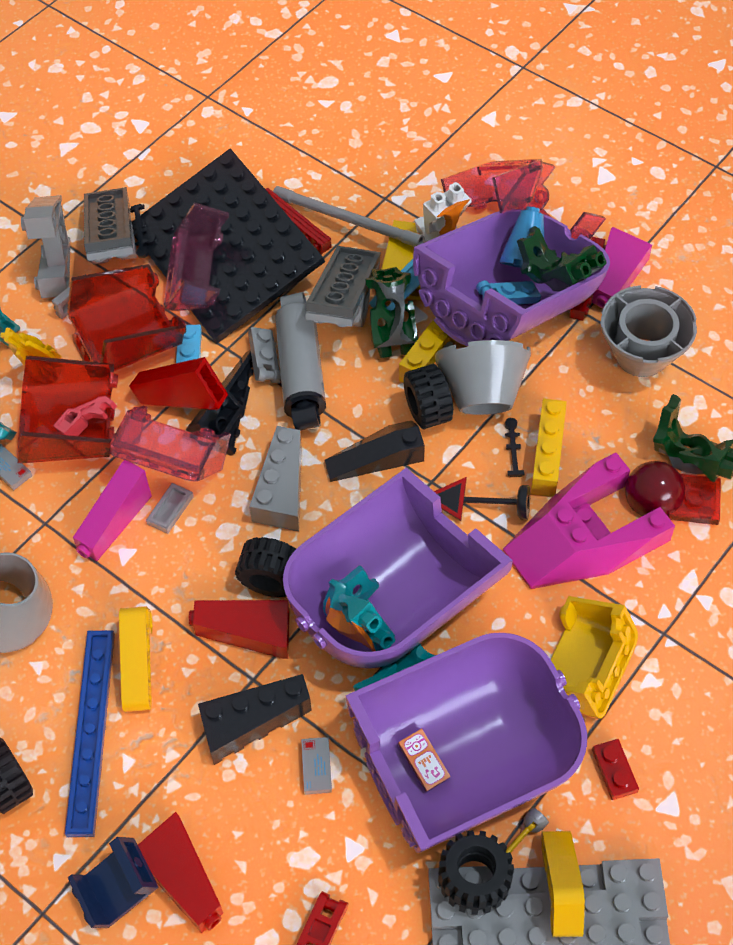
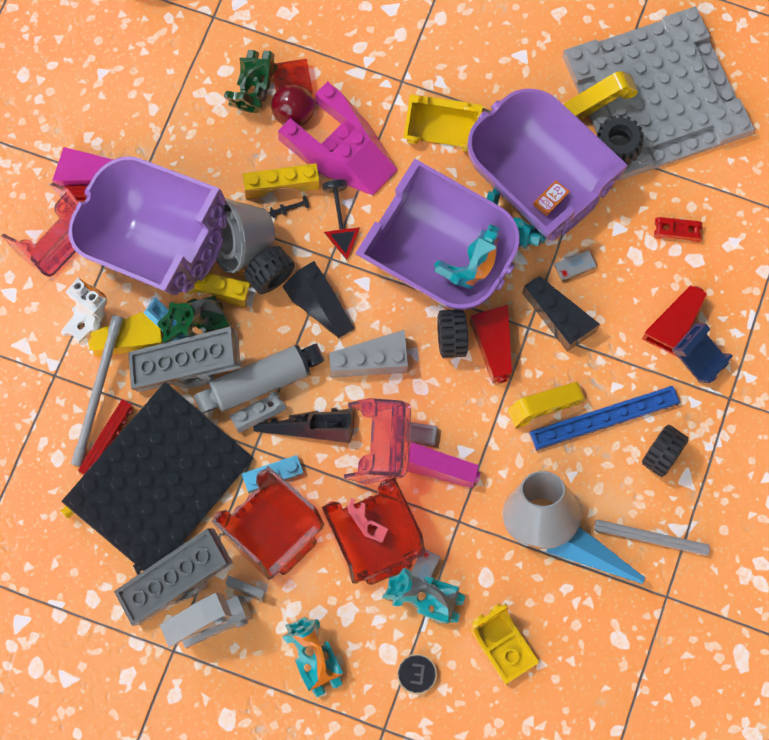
camera: 115 degrees left, 15 degrees up
yellow piece [0,328,63,382] -> none
red slope [129,357,228,410] -> none
clear pink windscreen [164,203,229,311] -> none
clear pink windscreen [441,159,543,213] -> none
medium azure plate [476,280,542,304] -> none
dark azure cone [500,206,544,268] -> none
dark green hips [517,226,607,292] -> none
red plate [592,739,639,800] -> none
light grey cone [601,285,697,377] -> none

